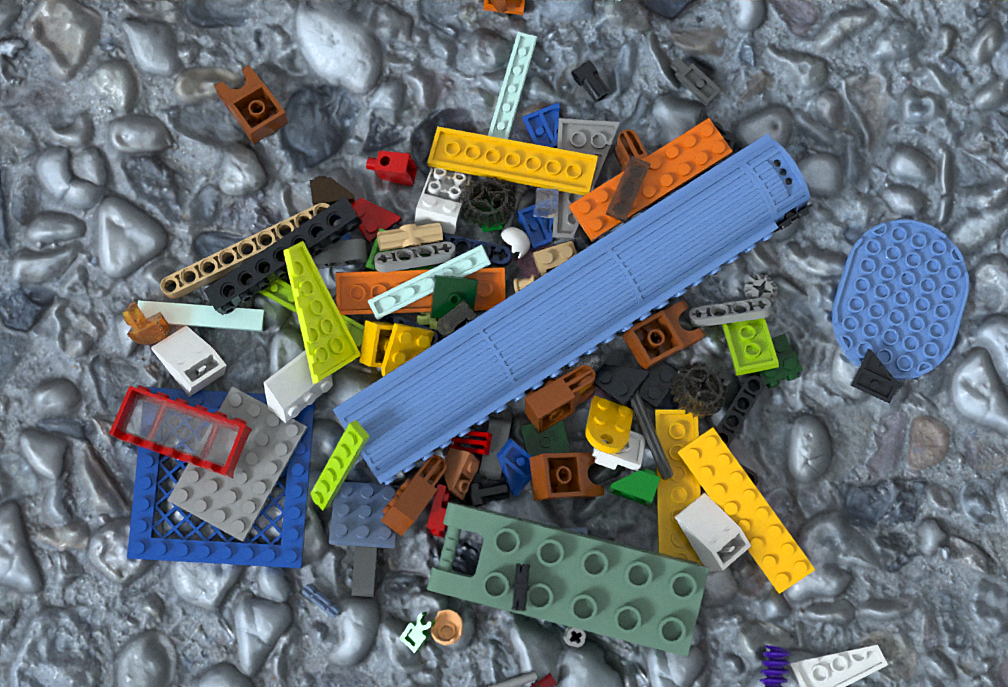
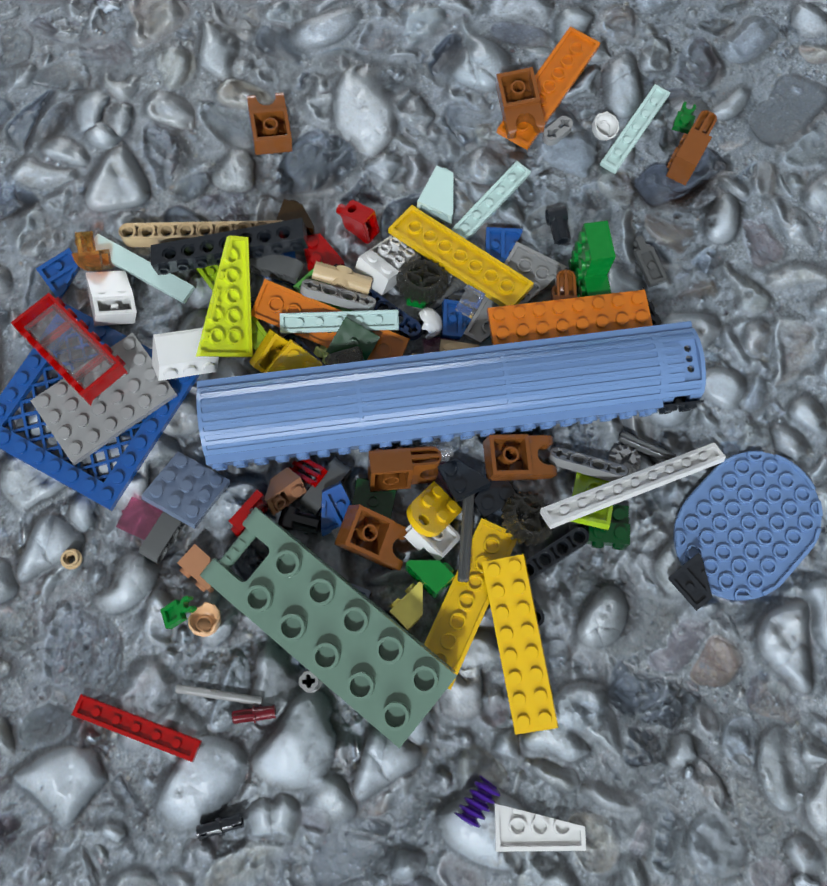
camera: 25 degrees right, 5 degrees down
sand blue axle [302,584,341,618] -> none
lime plate [310,420,370,511] -> none
dark orange brick [380,455,447,536] -> none
black pin [512,563,530,611] -> none
clear smoke plate [606,156,651,223] -> none
white slope [675,493,751,572] -> none
none -> blue wing [36,248,82,299]
none -> tan plate [60,549,83,570]
none -> clear pink piece [116,497,163,540]
none -> nougat slope [177,544,214,593]
none -> light yellow slope [389,581,423,631]
none -> light aqua slope [417,165,453,226]
none -> white plate [540,443,726,529]
none -> green piece [568,220,616,297]
none -> dark grey axle [618,431,677,462]

